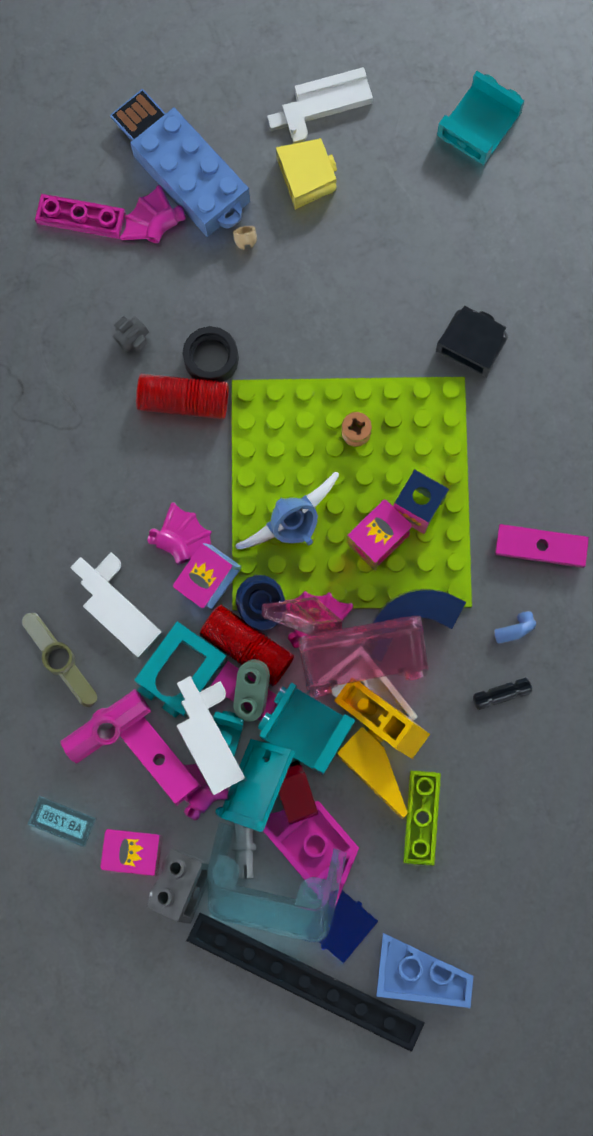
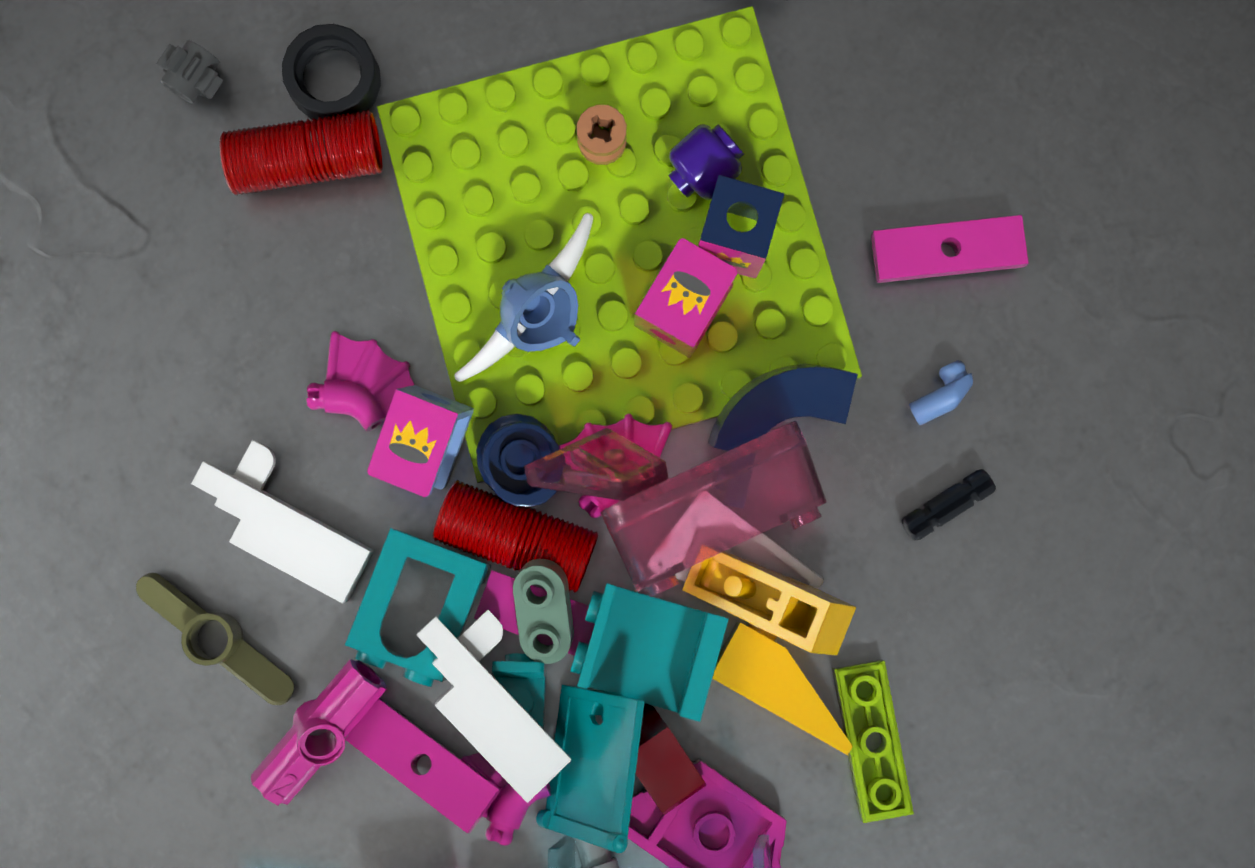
camera: 20 degrees left, 5 degrees up
none -> dark purple head [668,124,744,200]

